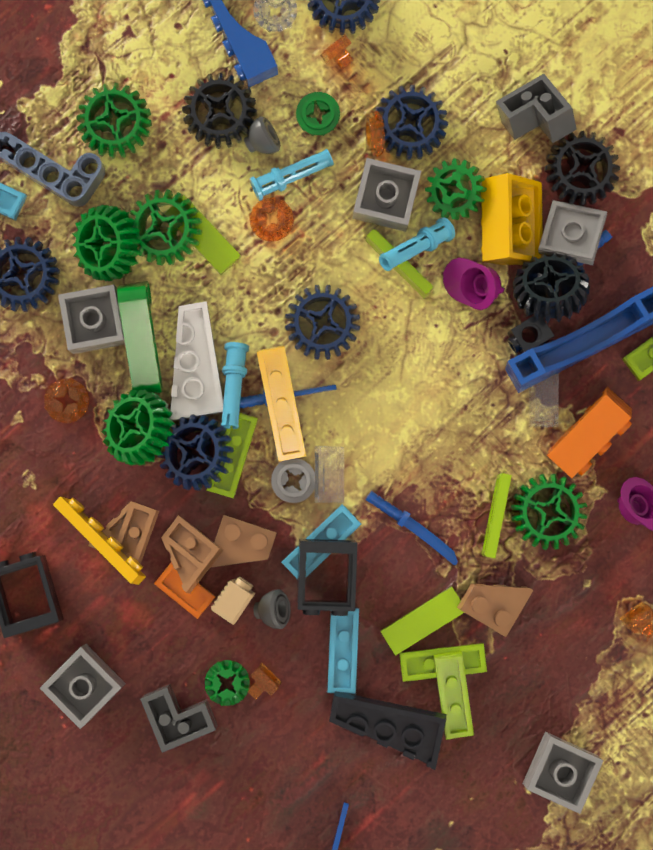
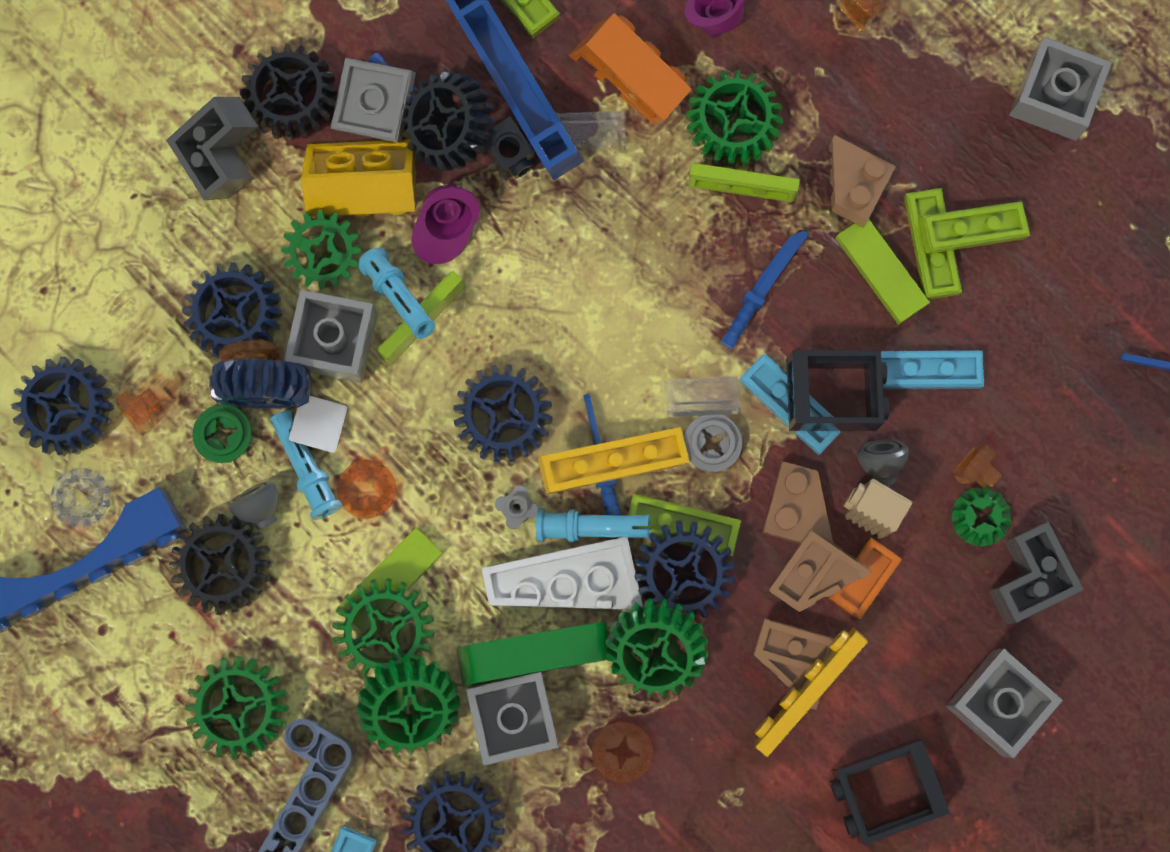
camera: 90 degrees left, 5 degrees down
black wing [329,691,447,770] -> none
none -> dark blue gear [209,358,312,410]
none -> white sticker [289,395,347,453]
none -> light grey plate [495,485,539,529]

